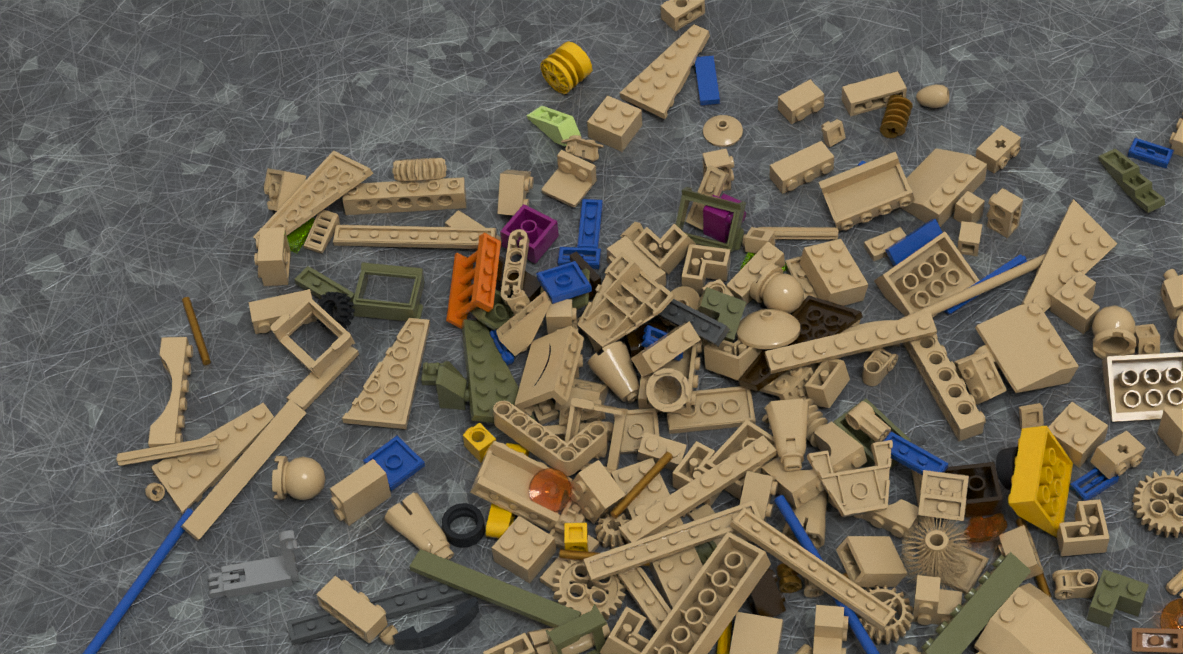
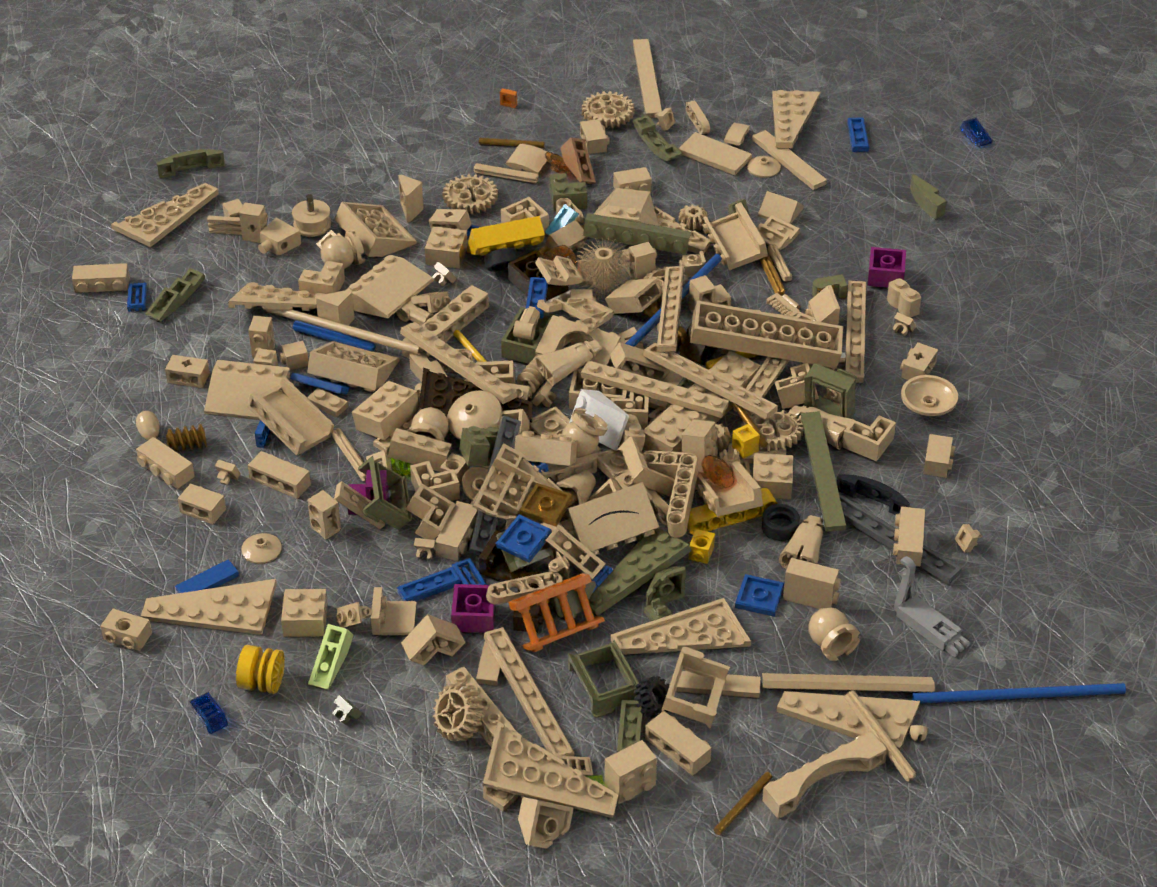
camera: 125 degrees left, 10 degrees down
pearl gold bar [610,452,673,519] -> none
none -> clear blue slope [189,692,228,734]
none -> tan slope [316,289,355,332]
none -> tile [333,695,362,724]
none -> yellow bar [453,330,487,362]
none -> pearl gold tile [520,483,573,527]
none -> medium azure tile [545,204,579,235]
none -> white slope [570,389,629,450]

